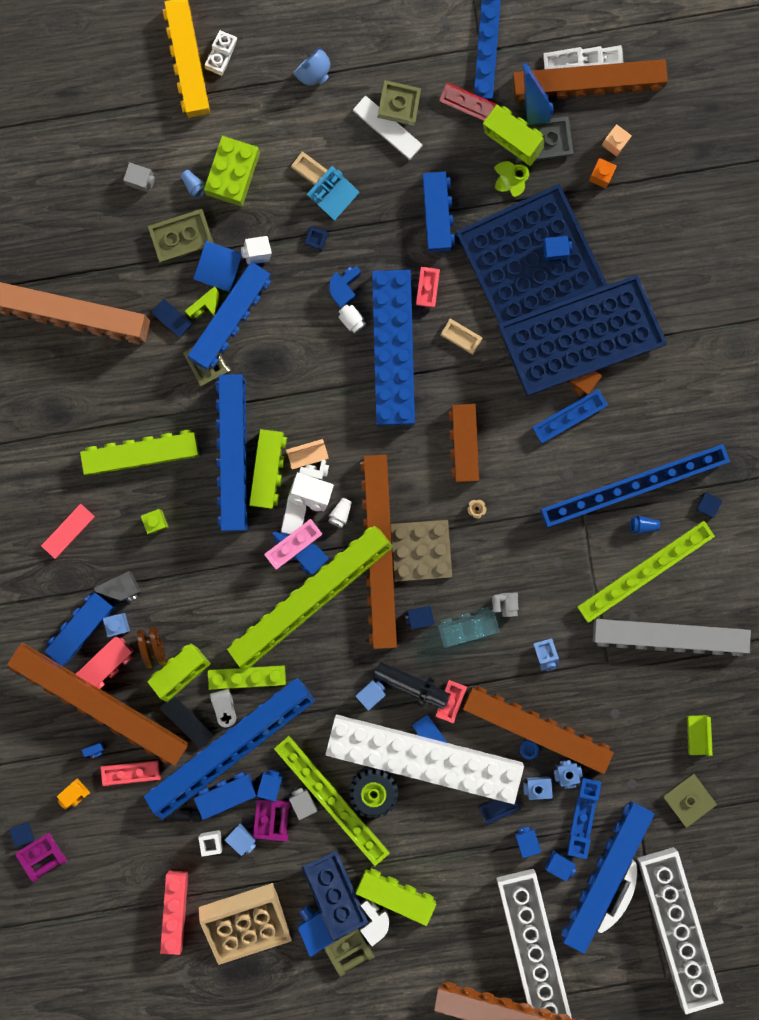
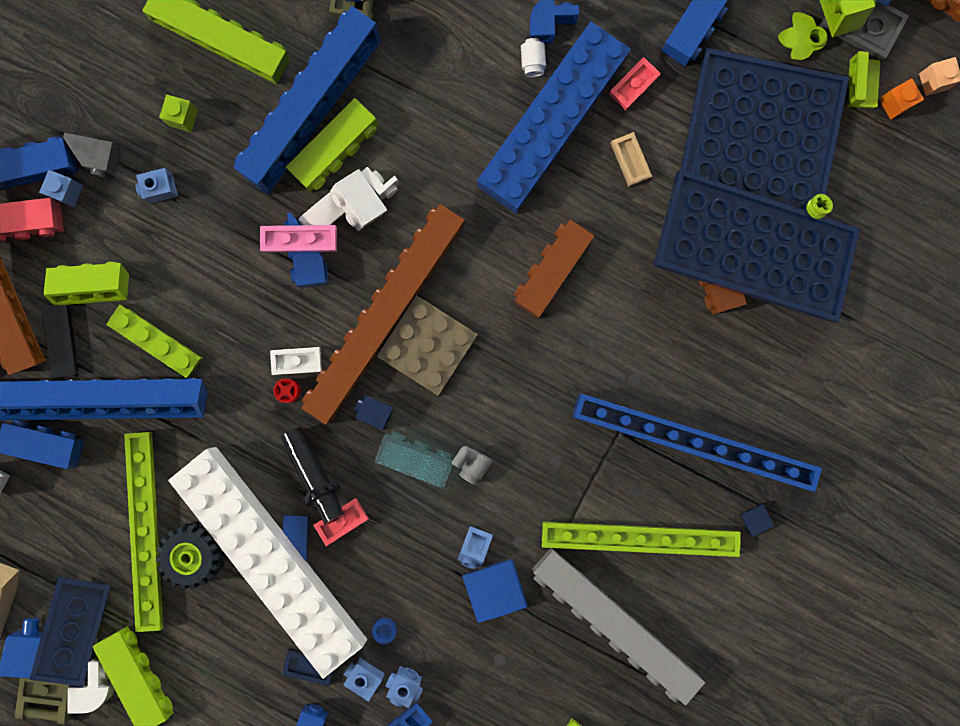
camera: 35 degrees right, 0 degrees up
coral tile [41,504,95,559] -> none
reddish brown wheel [137,626,166,669] -> none
light grey piece [210,689,236,727] -> none
medium blue brick [225,823,256,856] -> none
lime brick [227,526,393,670] -> none
magenta plate [253,798,292,841] -> none
blue brick [257,770,283,801] -> none
light nougat panel [286,439,329,470] -> none
light grey brick [289,787,317,820] -> none
white cone [329,498,352,528] -> none
medium blue brick [356,680,386,711] -> none
dark orange brick [462,686,614,774] -> none
tan plate [467,500,486,518] -> none
blue plate [532,389,608,444] -> none
blue brick [543,236,573,261] -> none
blue cone [630,515,660,534] -> none
none -> medium blue brick [135,168,178,204]
none -> white plate [270,347,322,375]
none -> red wheel [273,378,301,403]
none -> blue slope [462,559,528,623]
none -> lime bush [806,194,833,219]
none -> lime panel [847,51,880,109]

